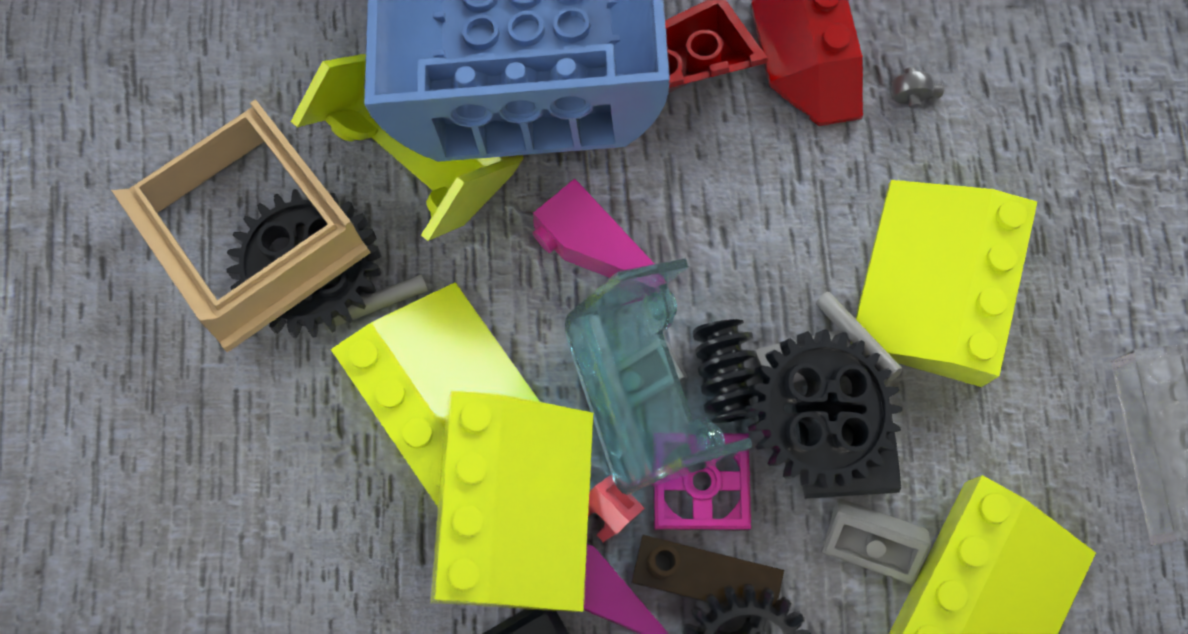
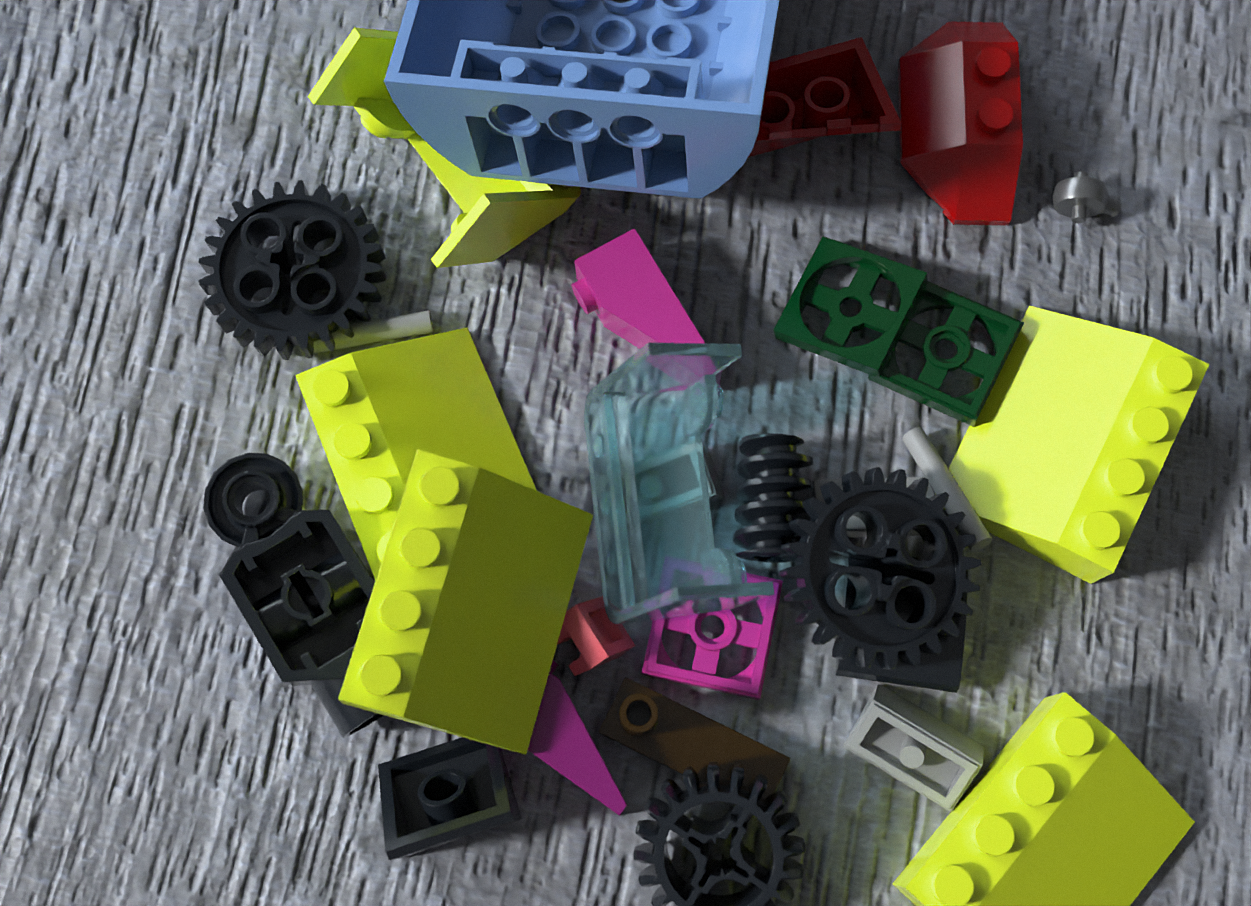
camera: 20 degrees right, 0 degrees up
tan piece [111,99,370,353] -> none
none -> black brick [203,453,385,738]
none -> dark green piece [773,236,928,378]
none -> dark green piece [868,281,1024,427]

